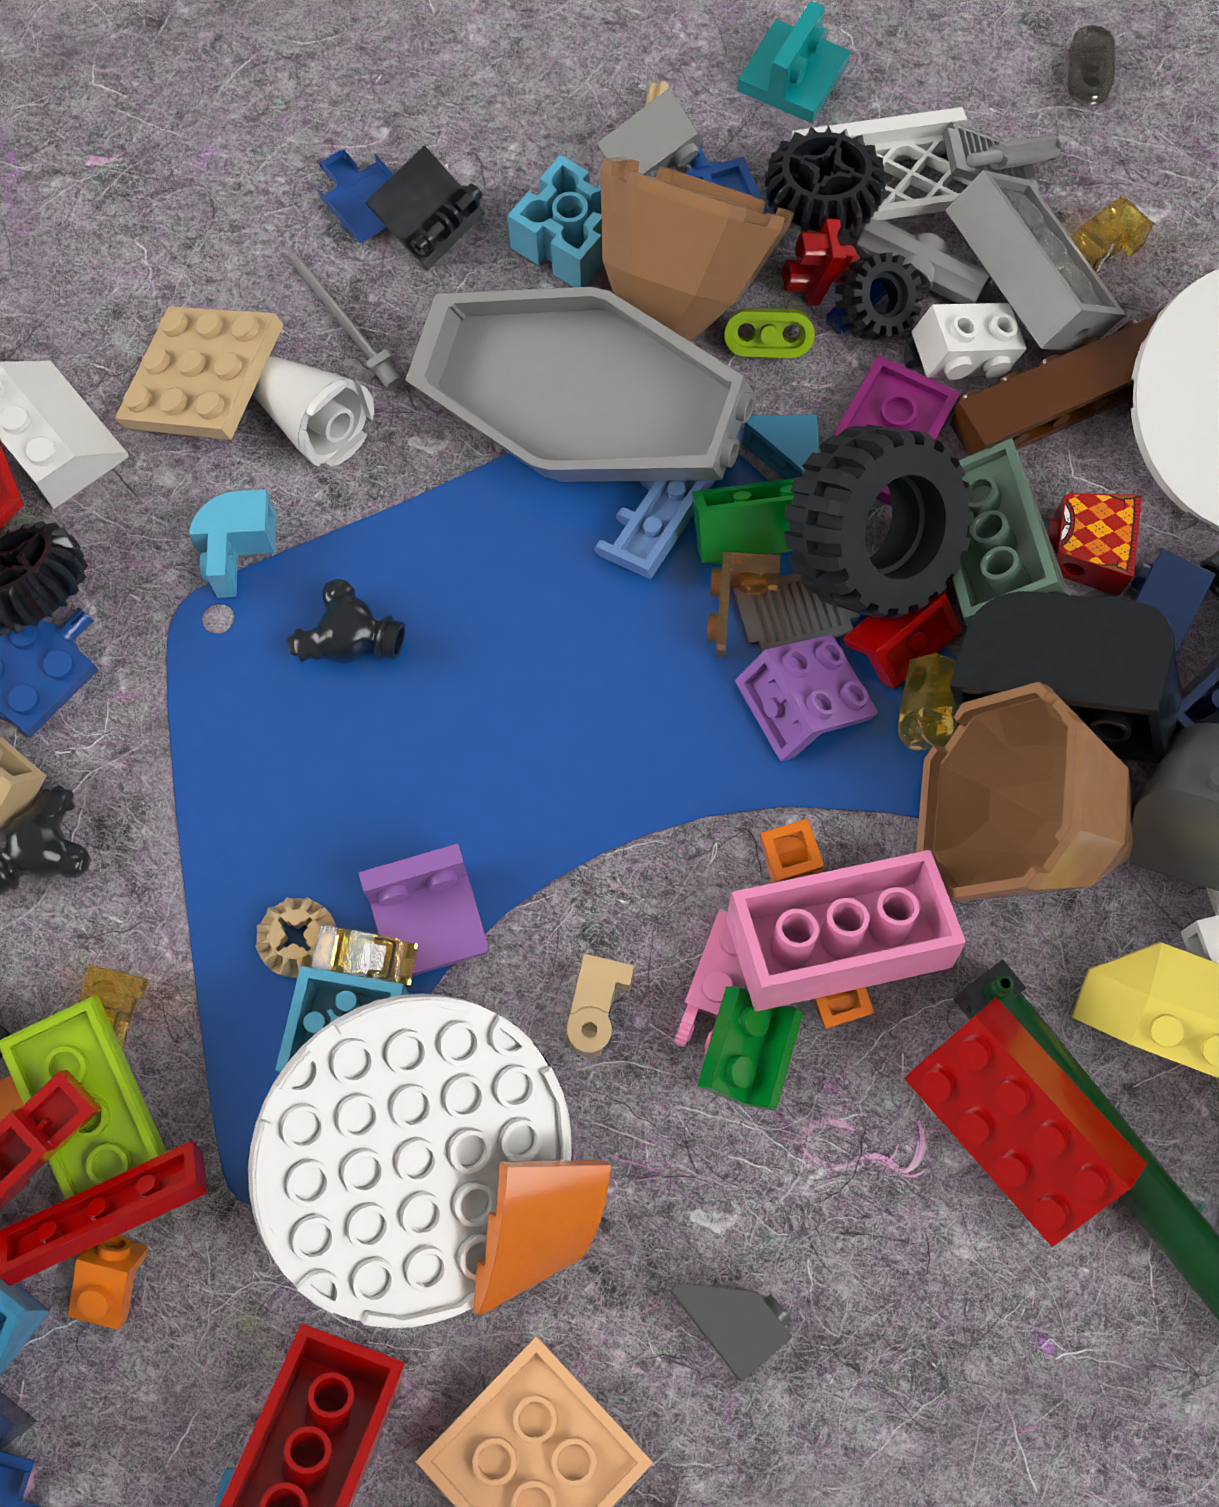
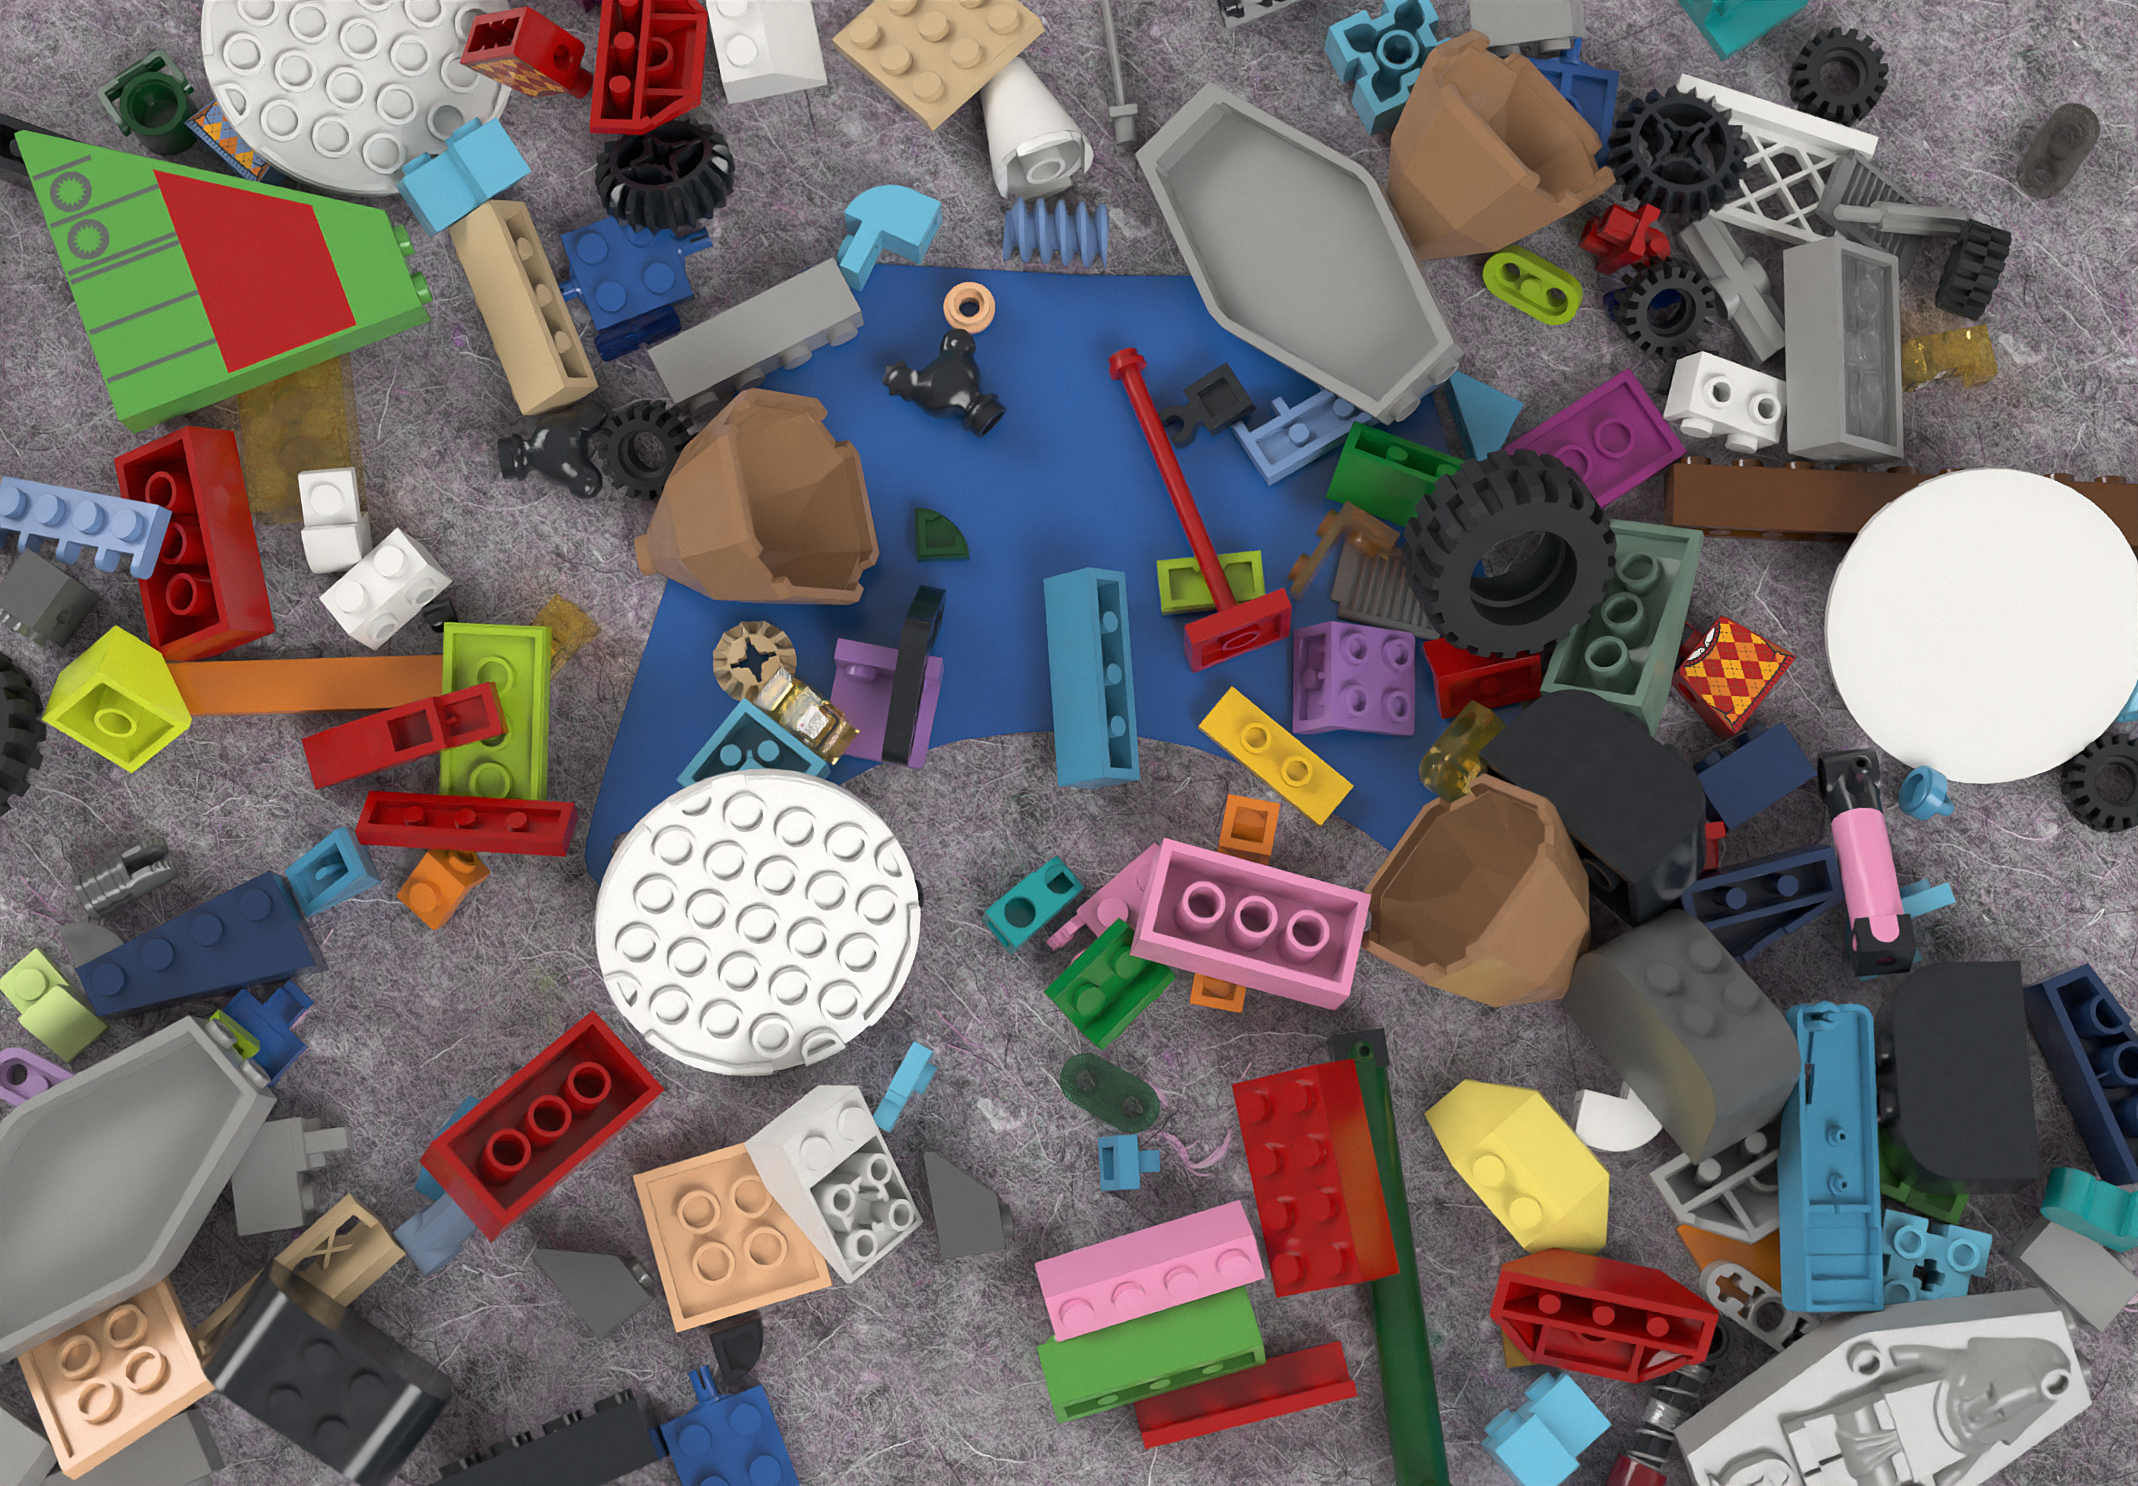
camera: 25 degrees right, 10 degrees up
orange slope [473,1160,611,1315] -> none
tan leg [567,954,634,1057] -> none
none -> clear blue piece [594,306,682,362]
none -> black tyre [598,400,698,501]
none -> medium nougat piece [634,388,880,605]
none -> light grey brick [647,257,864,417]
none -> white slope [744,1085,923,1284]
none -> medium azure plate [873,1041,938,1133]
none -> black beam [881,585,947,767]
none -> dark green tile [915,508,970,562]
none -> light nougat plate [944,282,995,334]
none -> teal leg [981,855,1085,956]
none -> medium blue piece [1003,196,1110,269]
none -> bright pink brick [1034,1200,1265,1342]
none -> bright green brick [1036,1285,1266,1424]
none -> dark azure brick [1043,567,1140,789]
none -> clear green plate [1060,1053,1160,1134]
none -> dark azure tile [1098,1134,1161,1191]
none -> red tile [1108,347,1292,674]
none -> red fence [1133,1340,1358,1450]
none -> lime plate [1156,550,1266,615]
none -> black plate [1159,362,1256,449]
none -> yellow plate [1198,686,1354,828]
none -> black tyre [1788,27,1889,127]
none -> black tyre [1934,219,2012,321]

